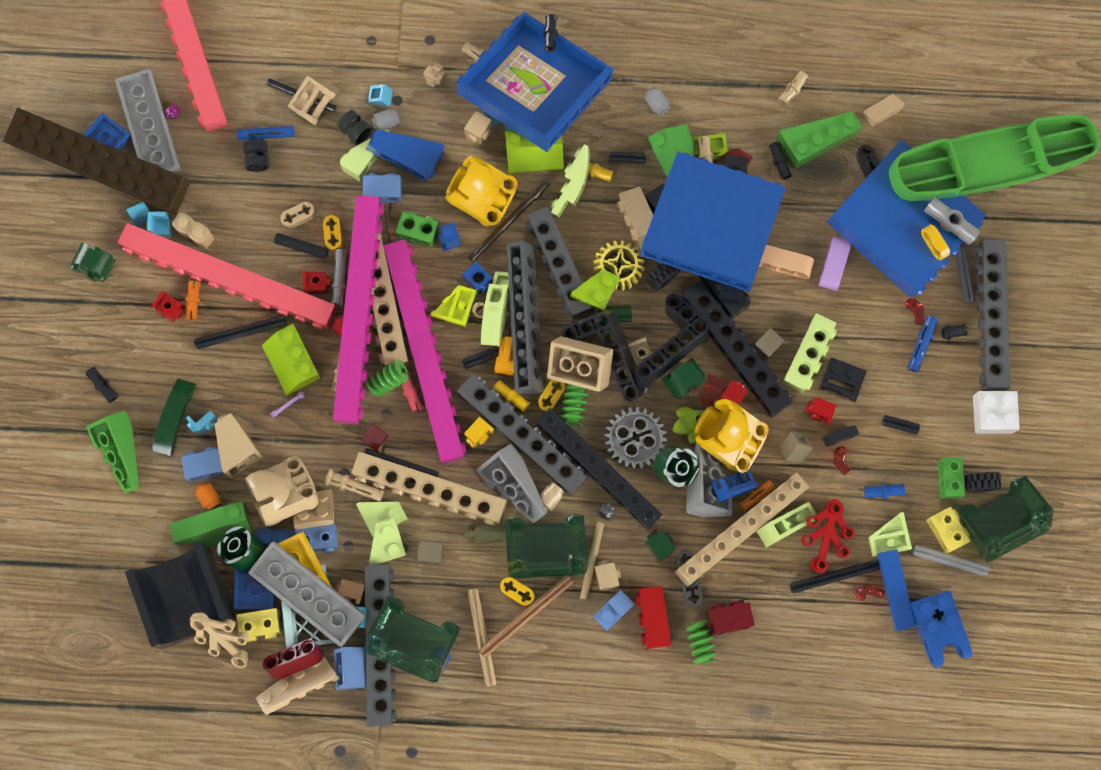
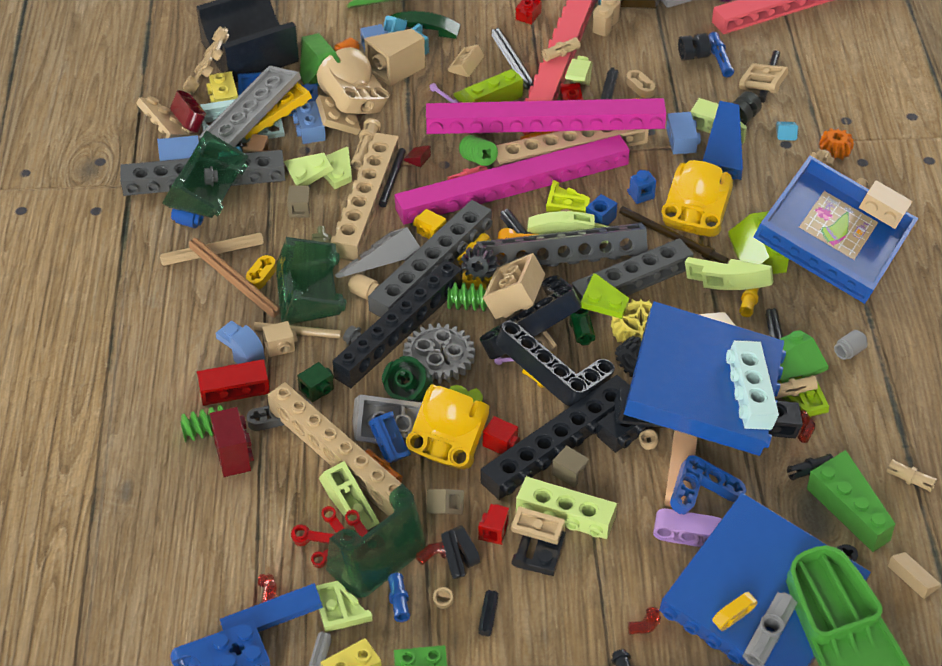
camera: 85 degrees right, 30 degrees down
orange pin [185,281,200,320] -> none
dark green brick [217,527,264,573] -> none
light grey brick [371,109,400,131] -> none
bright green brick [396,211,440,248] -> none
tan brick [464,111,492,144] -> none
black pin [543,14,558,52] -> none
dark green brick [661,357,706,399] -> none
clear red brick [698,374,726,406] -> none
black axle [789,559,880,593] -> none
blue pin [907,316,938,372] -> none
none -> dark grey plate [204,166,218,187]
none -> clear green windscreen [326,484,426,598]
none -> medium azure slope [383,15,407,33]
none -> tan hinge [433,587,453,609]
none -> black axle [441,530,466,579]
none -> tan slope [448,45,484,77]
none -> black gear [461,244,498,281]
none -> tan panel [511,506,566,545]
none -> tan pin [542,37,580,61]
none -> yellowish green slope [565,56,593,86]
none -> blue beam [670,455,746,514]
none -> light aqua brick [726,340,779,430]
none -> orange gear [819,128,854,160]
none -> tan brick [859,180,913,229]

